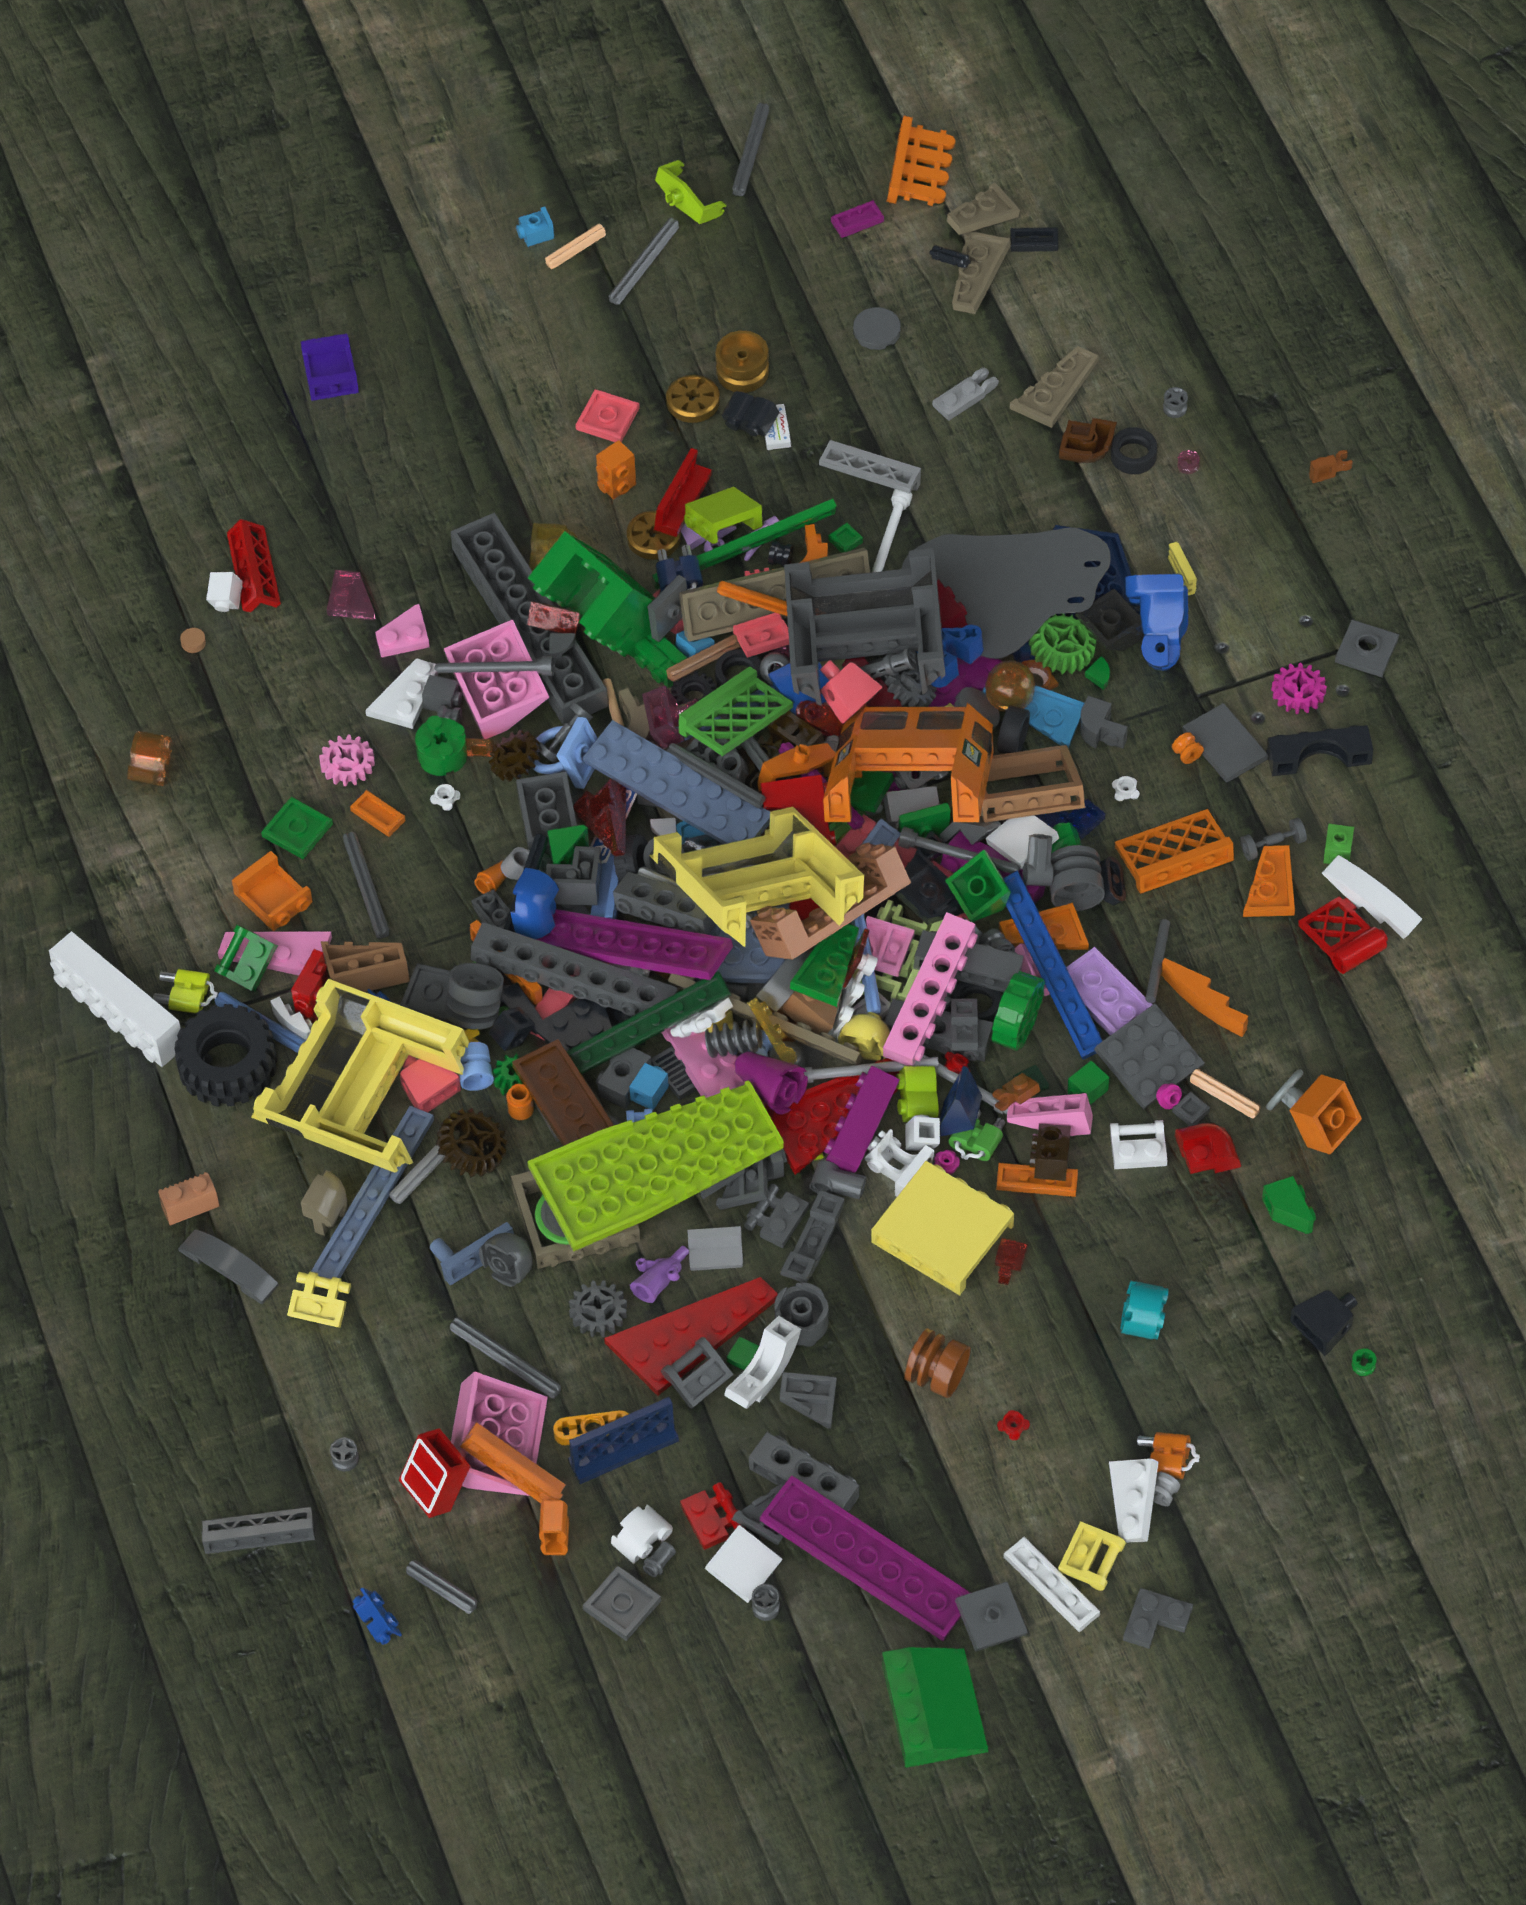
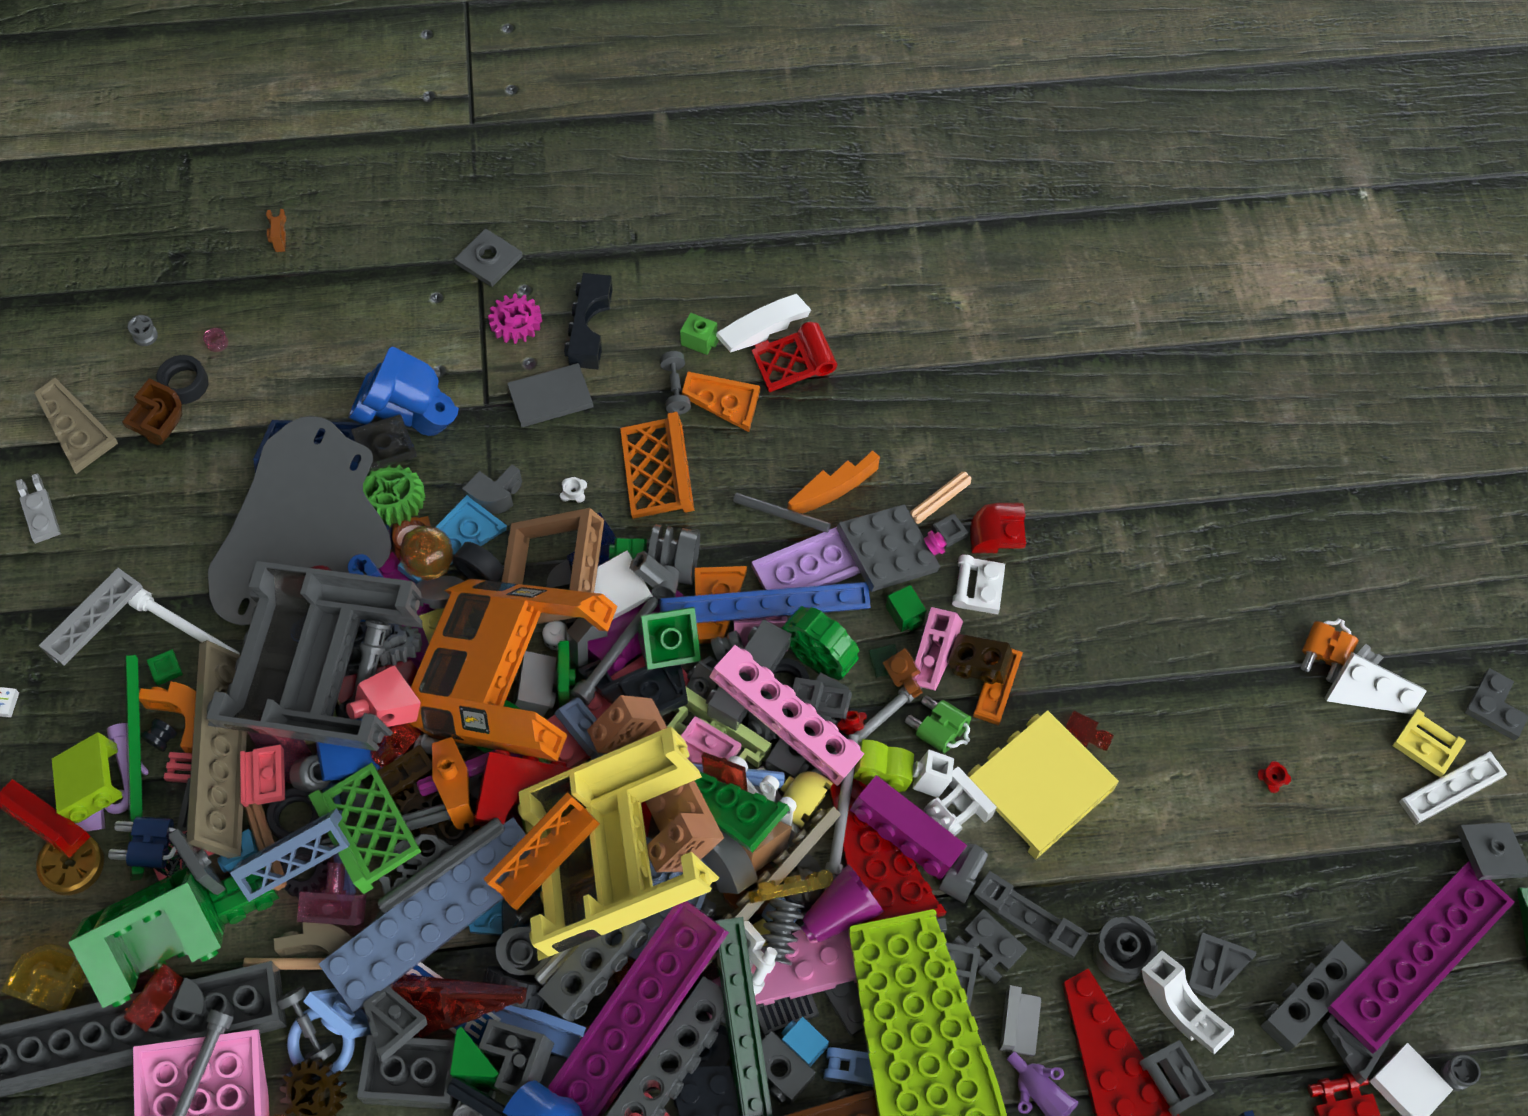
camera: 80 degrees left, 5 degrees up
white tile [650,818,676,836] -> none
orange axle [717,581,825,616] -> none
green tile [726,1336,759,1370] -> none
dark orange wheel [905,1328,971,1398] -> none
dark pink plate [934,1150,960,1175] -> none
dark blue slope [939,1066,982,1137] -> none
green tile [1085,657,1110,690] -> none
black plate [1100,856,1126,905] -> none
teal brick [1120,1280,1169,1340] -> none
light yellow tile [1168,542,1197,596] -> none
orange wheel [1172,732,1204,764] -> none
green slope [1262,1176,1316,1234] -> none
orange piece [1266,1069,1362,1155] -> none
black torso [1290,1290,1358,1356] -> none
green bush [1351,1348,1377,1376] -> none
none -> sand blue fence [230,808,350,902]
none -> dark grey wing [363,986,427,1063]
none -> orange fence [484,792,600,910]

